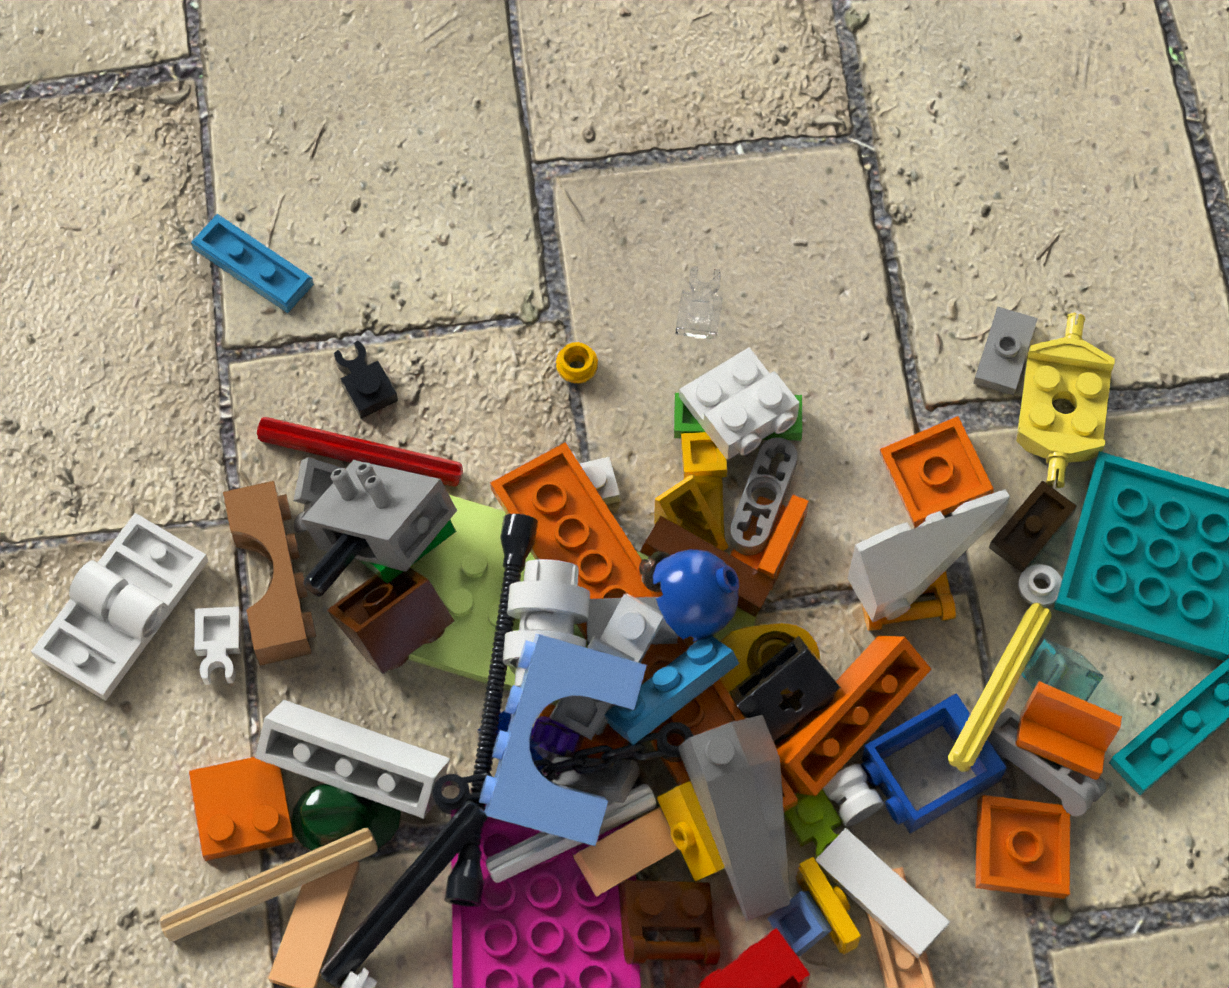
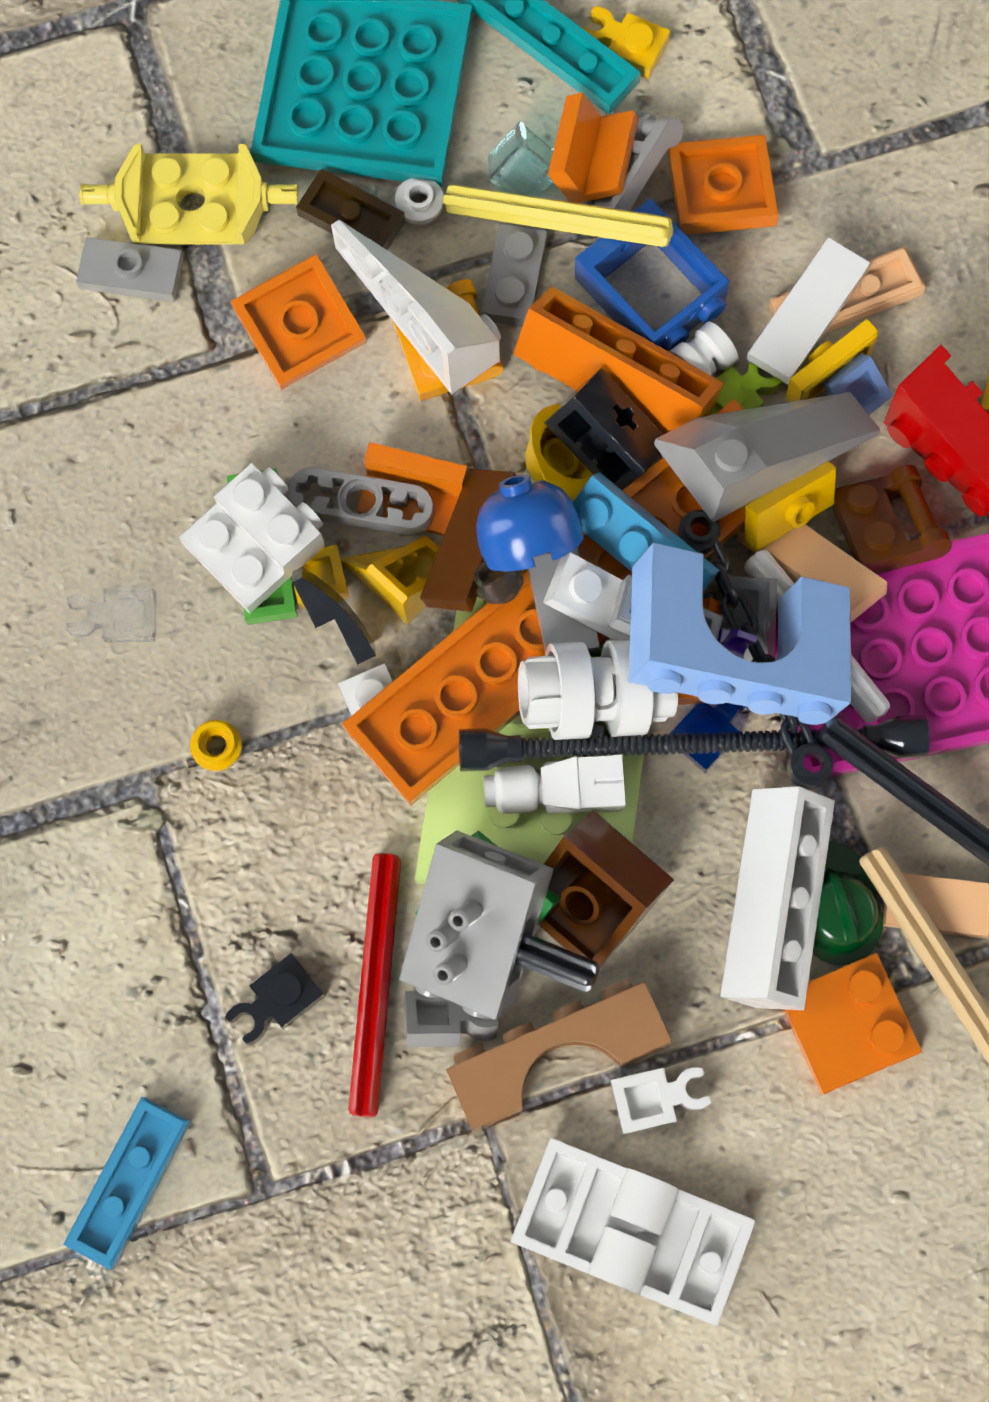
camera: 95 degrees left, 10 degrees up
none -> black slope [292,567,376,665]
none -> light grey plate [481,223,547,327]
none -> white piece [484,755,626,814]
none -> yellow plate [582,6,670,79]

